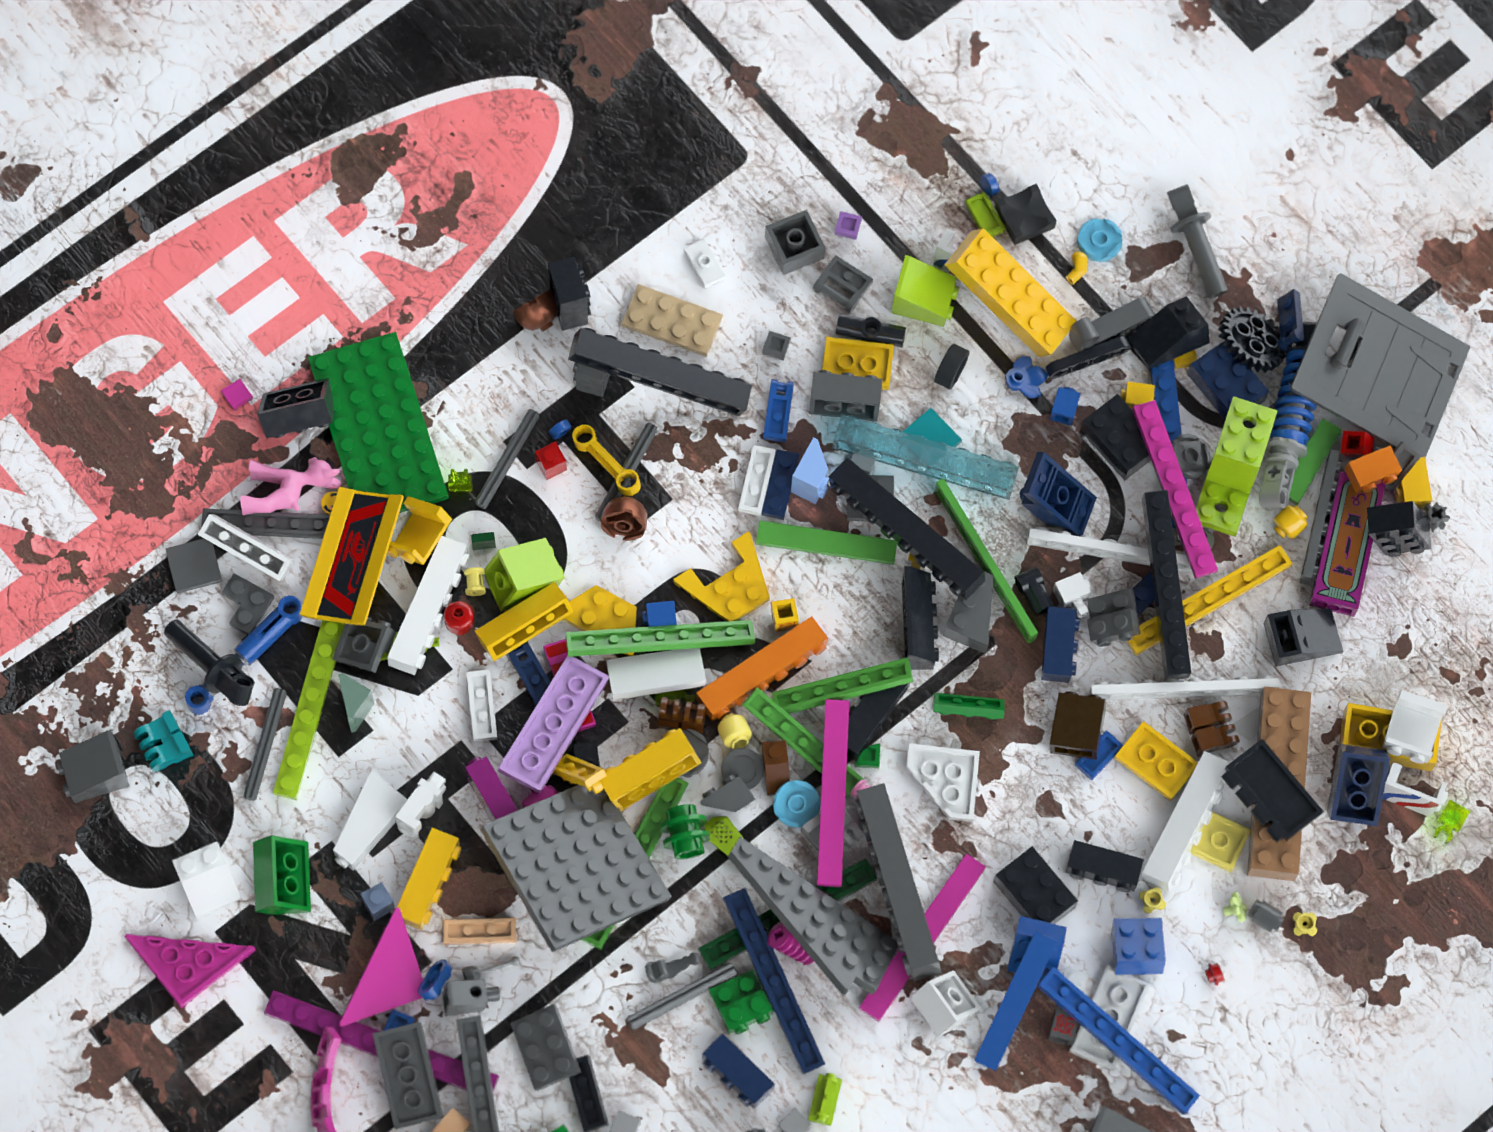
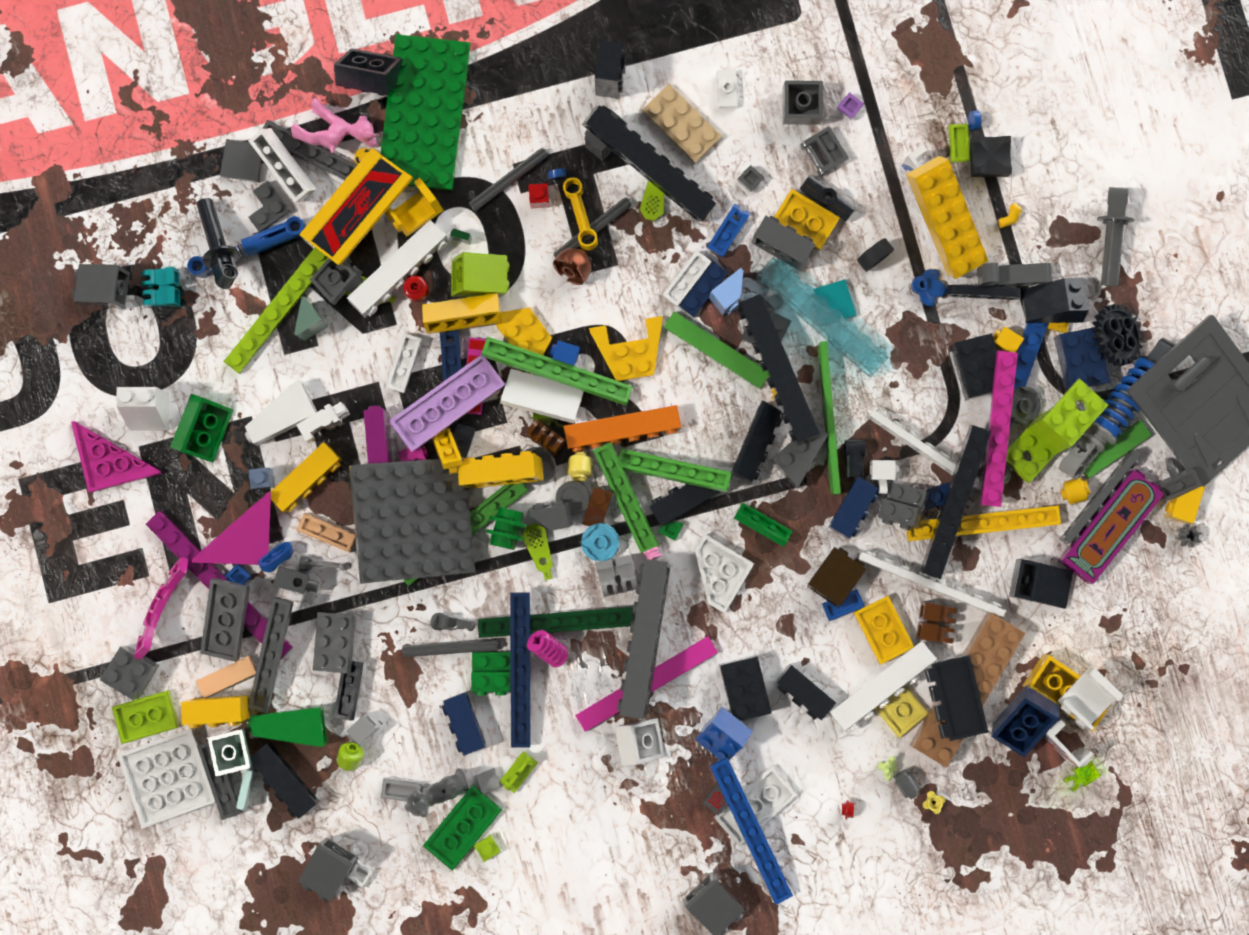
camera: 30 degrees right, 15 degrees up
dark pink tile [221,379,253,411] -> none
dark grey axle [244,688,287,801] -> none
clear neon green plate [448,469,472,491] -> none
light yellow bush [464,567,486,596] -> none
copper cylinder [513,289,559,332] -> none
dark grey wing [728,837,898,996] -> none
yellow brick [770,598,799,633] -> none
dark pink tile [817,699,849,887] -> none
lime slope [891,255,959,327] -> none
blue tile [974,930,1058,1071] -> none
dark blue brick [1020,452,1097,537] -> none
blue brick [1050,387,1081,426] -> none
white plate [1063,967,1089,993] -> none
medium azure tile [1077,218,1122,262] -> none
brick [1111,918,1166,975] -> none
light yellow plate [1139,887,1166,914] -> none
dark blue plate [1277,289,1304,351] -> none
red brick [1340,431,1374,460] -> none
orange piece [1344,446,1402,493] -> none
black brick [1367,501,1431,557] -> none
none -> lime piece [639,181,664,221]

